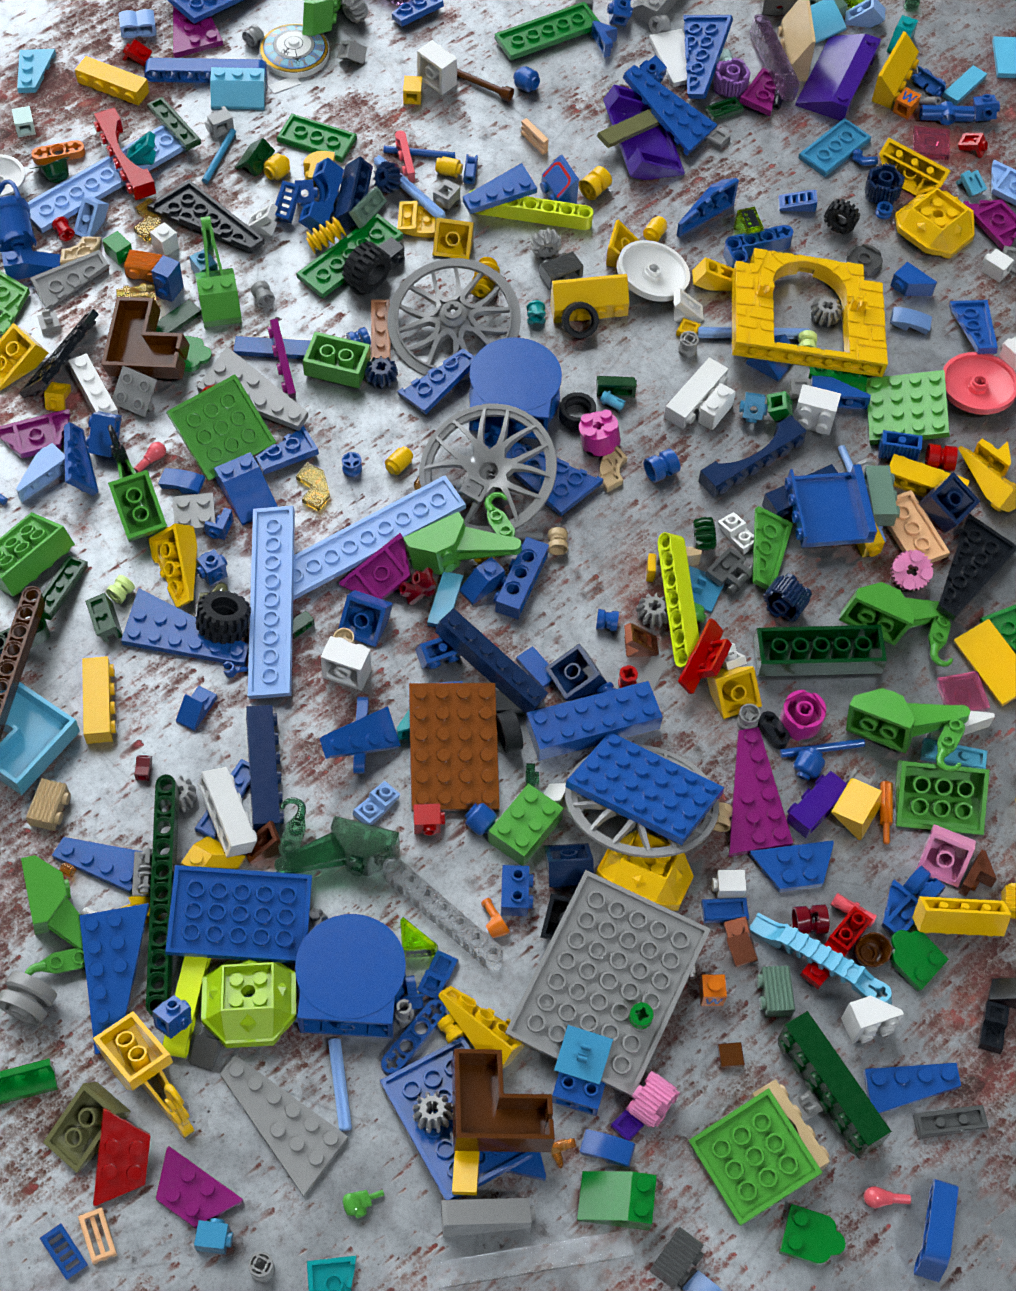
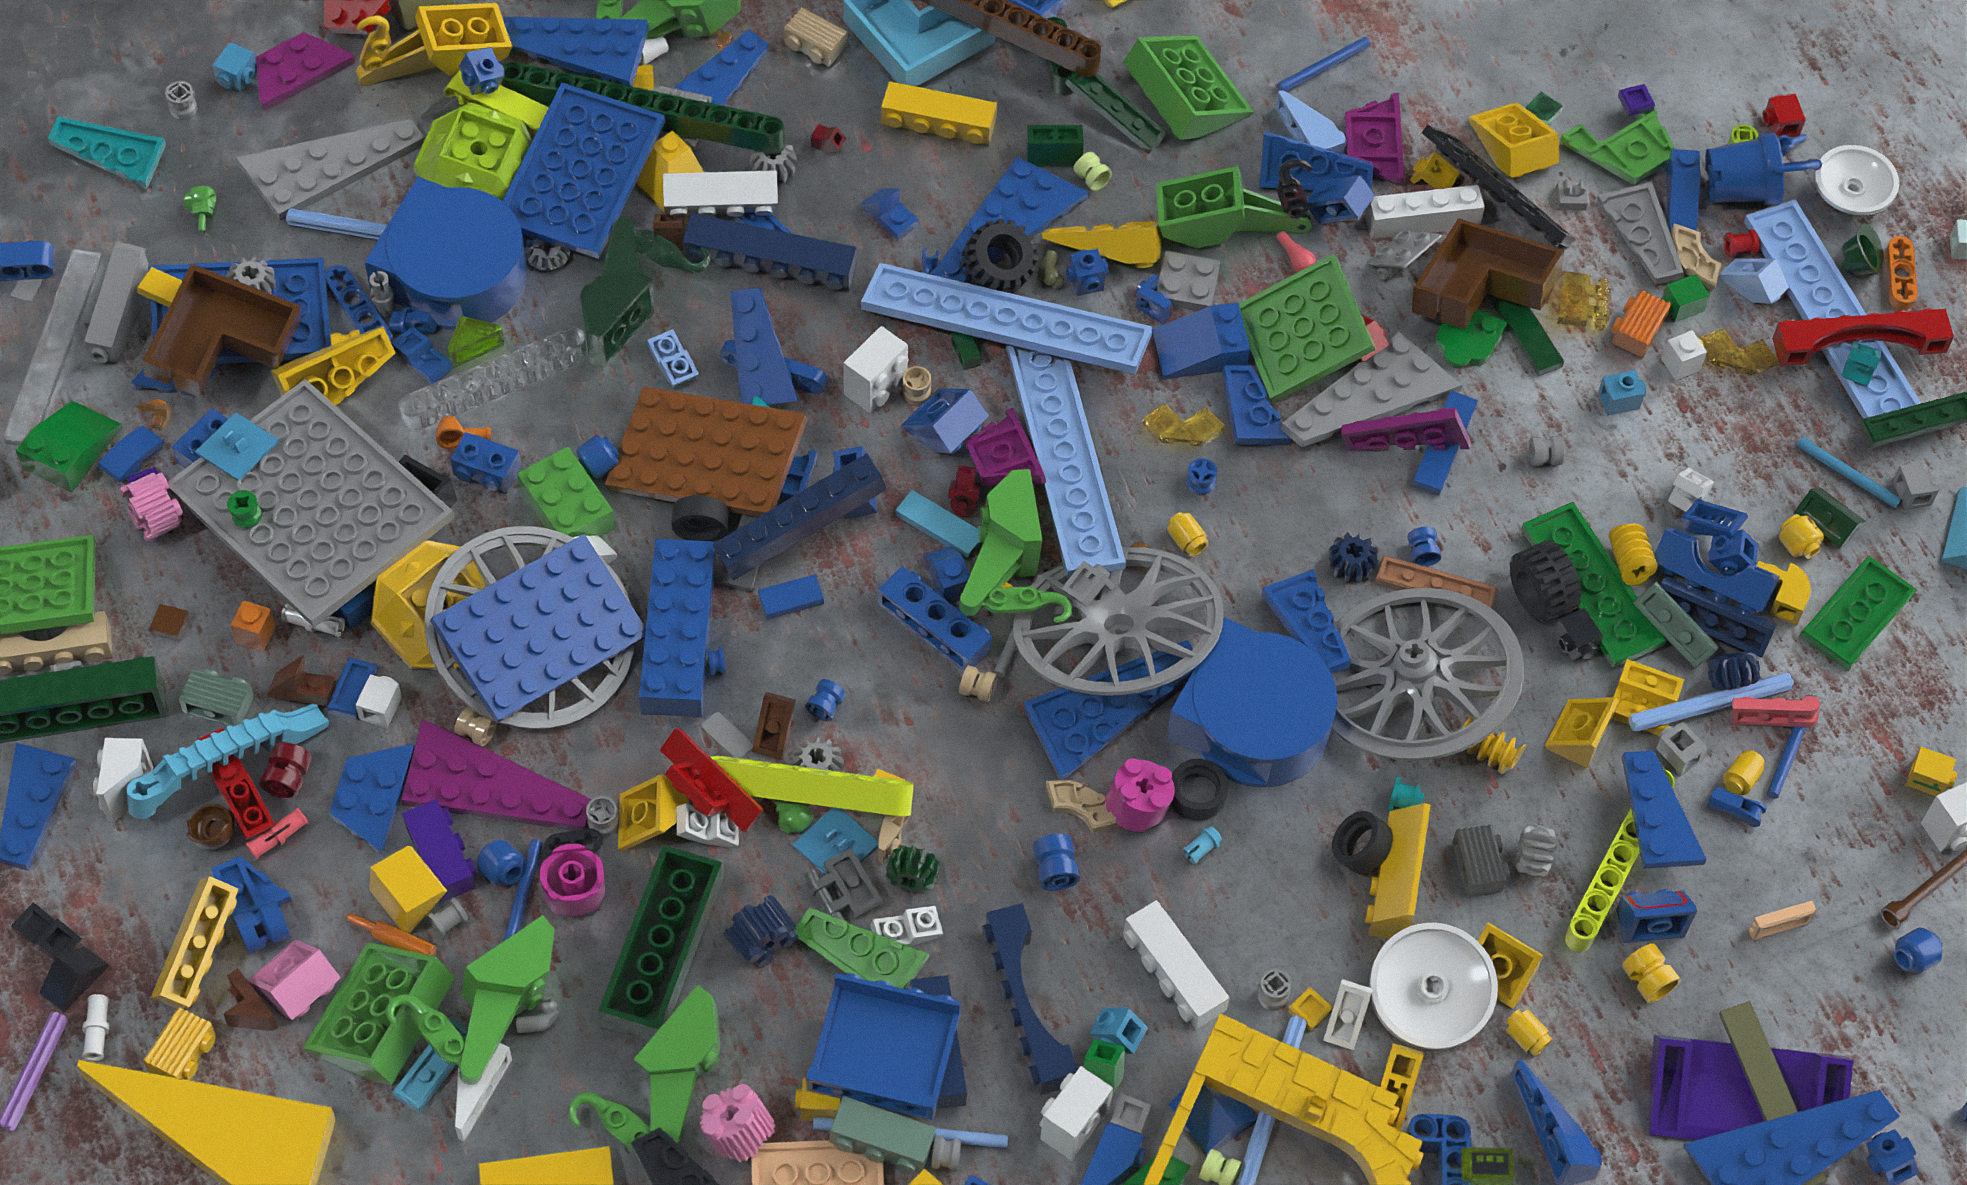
camera: 110 degrees right, 0 degrees up
black wing [147,180,265,253] -> none
blue brick [151,255,184,302] -> none
slope [158,468,205,494] -> none
bright green slope [195,216,242,328] -> none
bright green brick [303,332,371,388] -> none
red brick [413,804,445,836] -> none
clear green plate [525,763,539,787] -> none
dark blue slope [544,843,594,889] -> none
dark blue slope [545,643,607,701] -> none
dark green panel [596,376,637,398] -> none
red bush [618,665,638,688] -> none
white brick [697,383,736,430] -> none
green plate [890,930,949,992] -> none
clear pink tile [936,671,991,712] -> none

